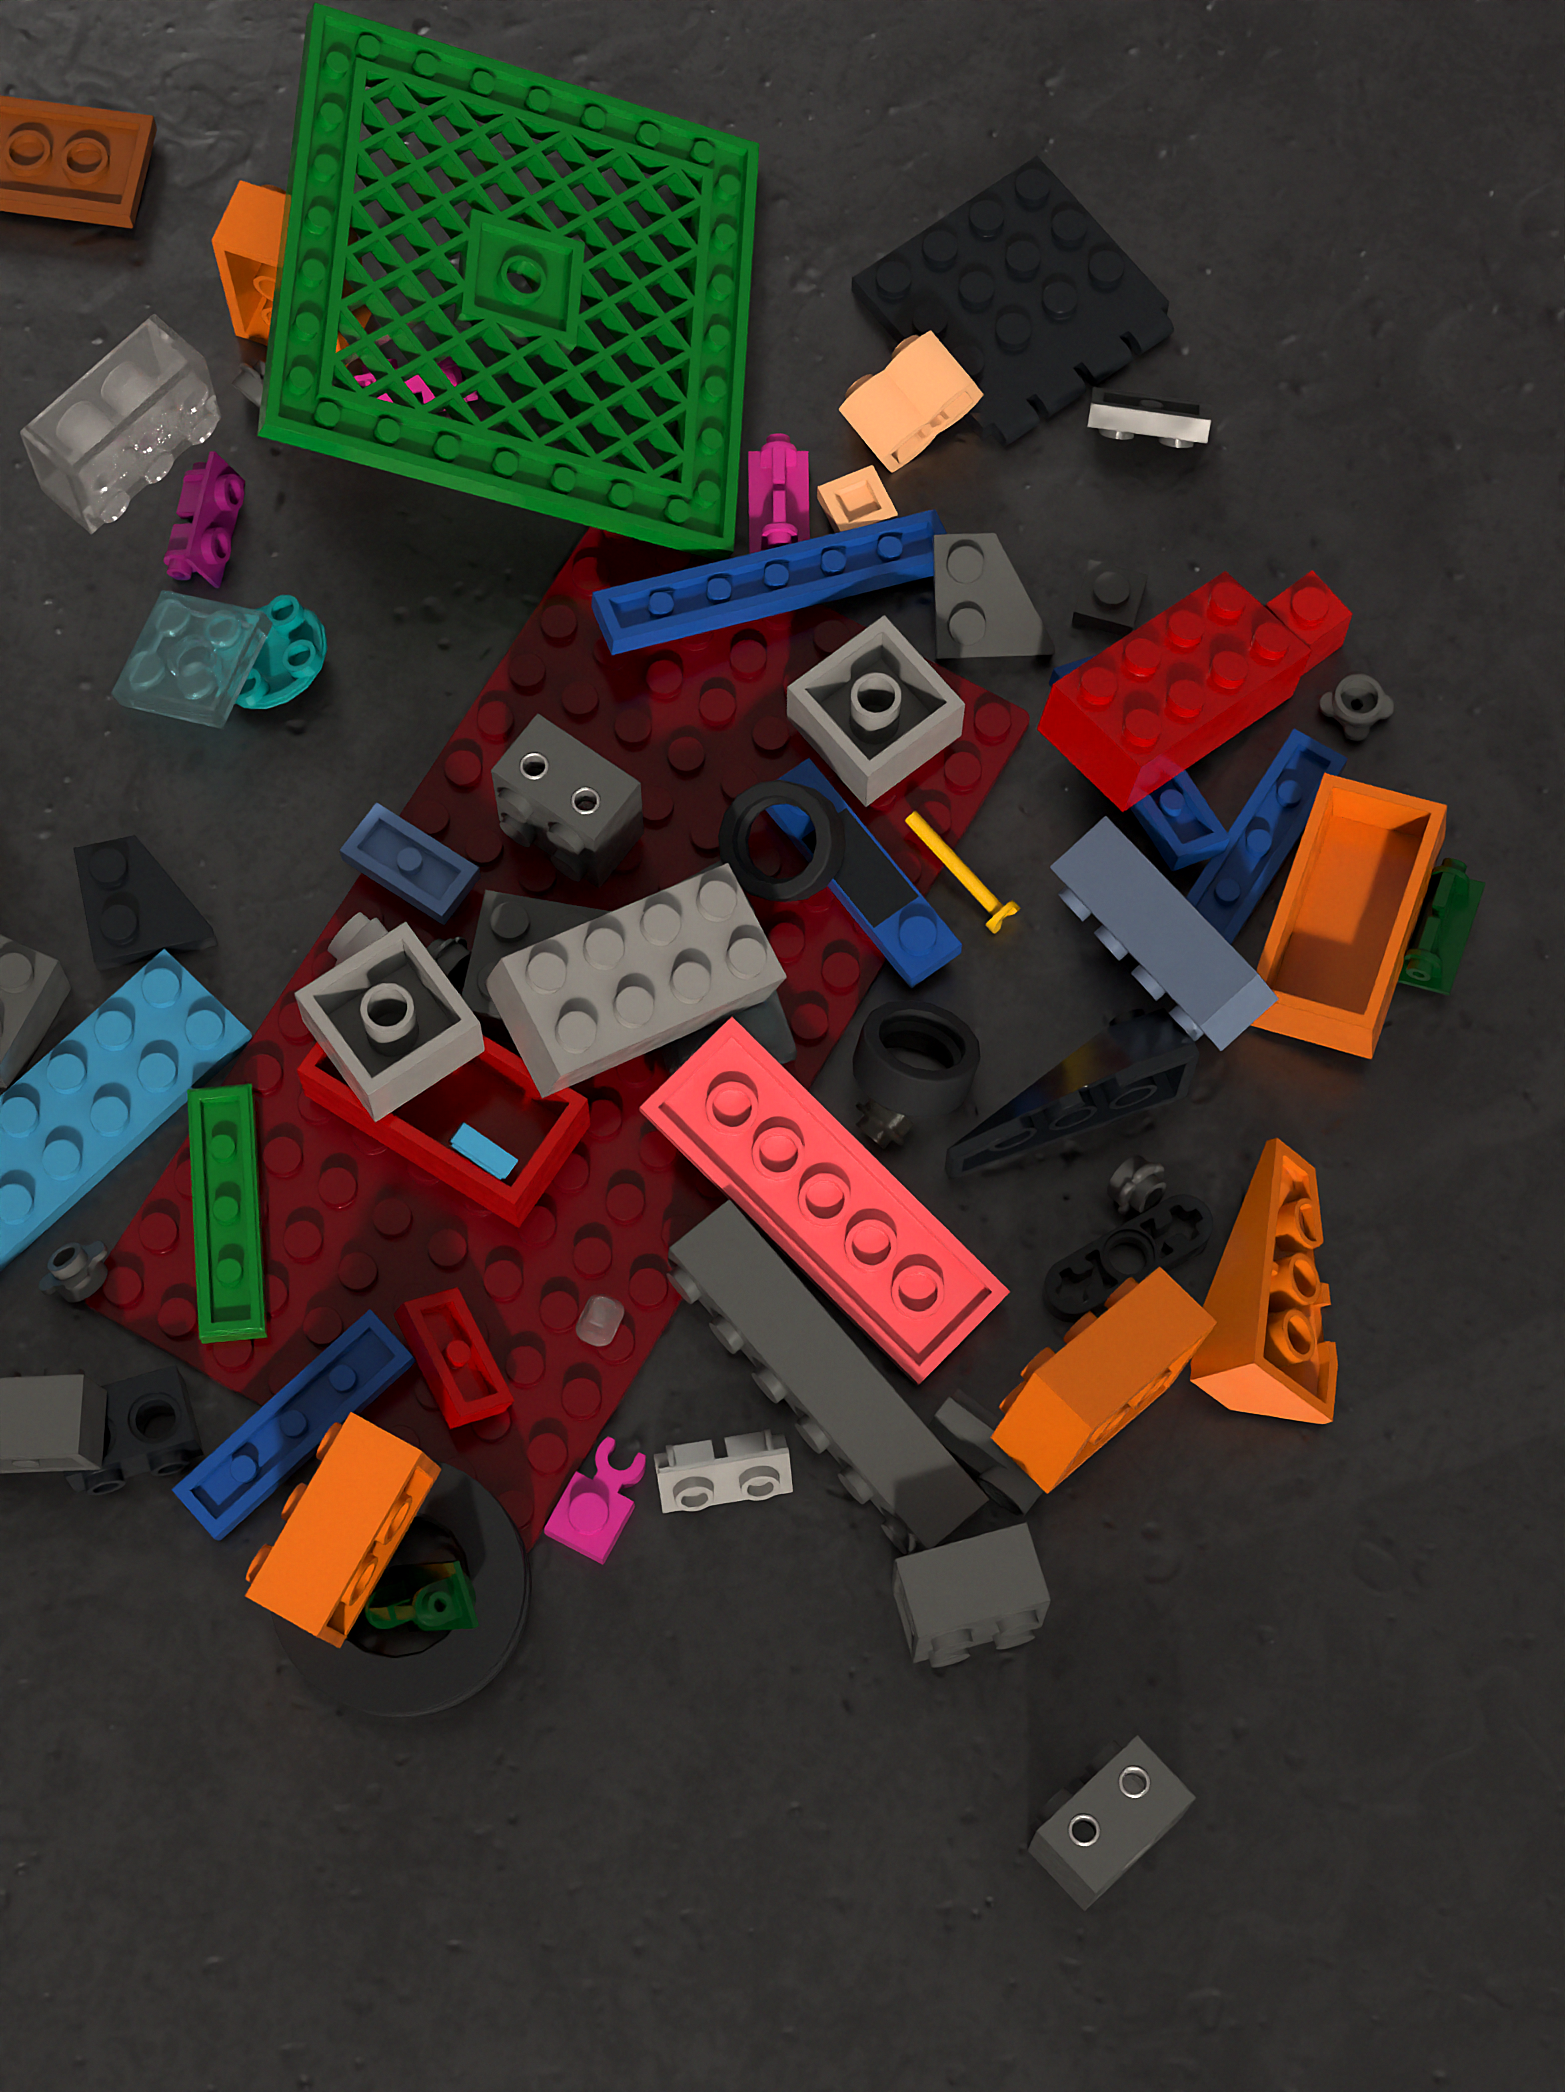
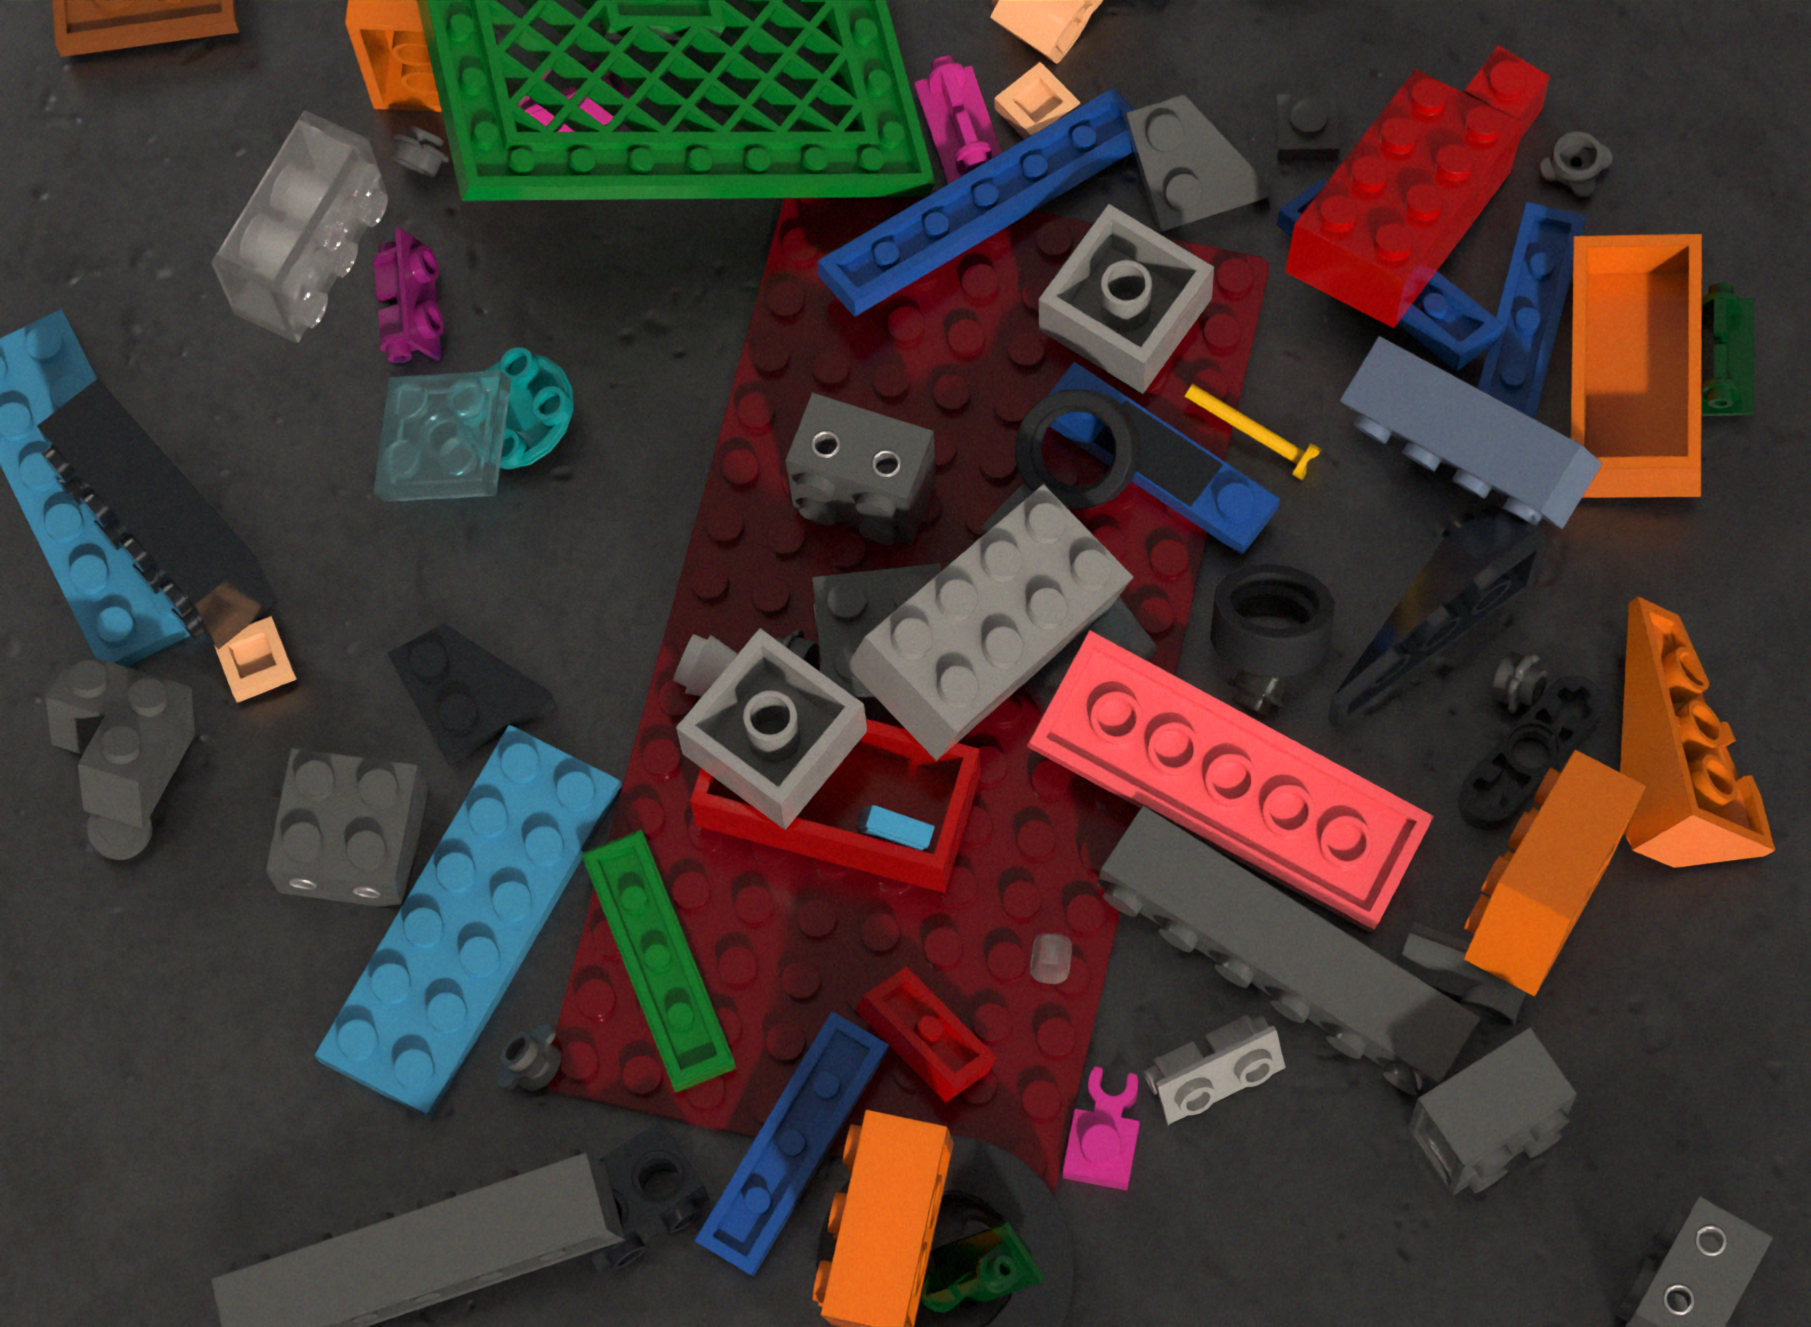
camera: 10 degrees left, 0 degrees up
medium blue plate [339,802,481,925] -> none

